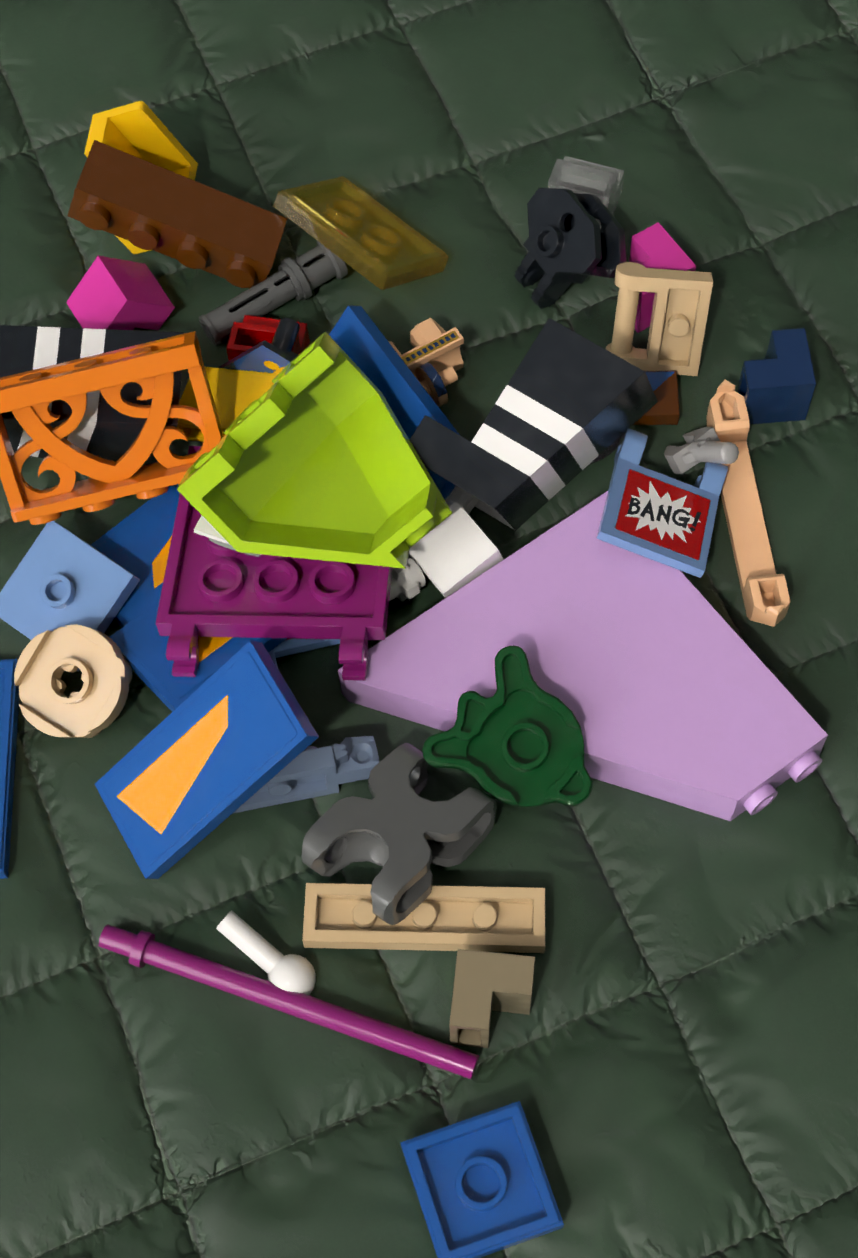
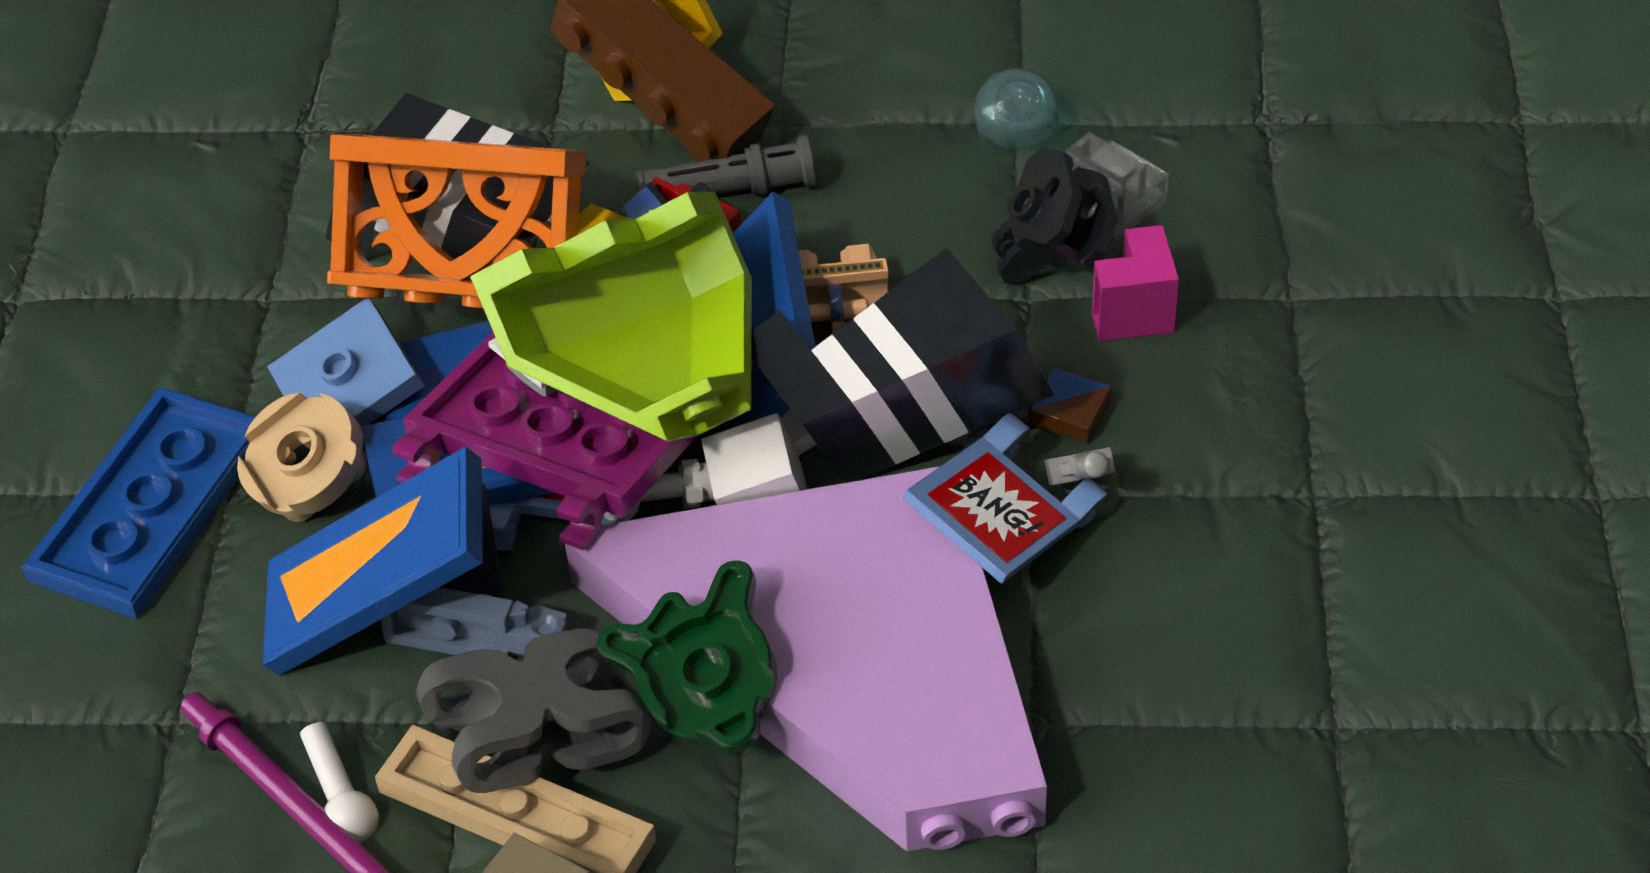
camera: 25 degrees right, 15 degrees down
dark pink piece [66,255,175,330] -> none
clear yellow tile [273,176,449,290] -> none
tan plate [606,262,713,376] -> none
light nougat piece [706,379,791,627] -> none
dark blue piece [737,328,816,424] -> none
none -> clear light blue hair [974,67,1060,150]

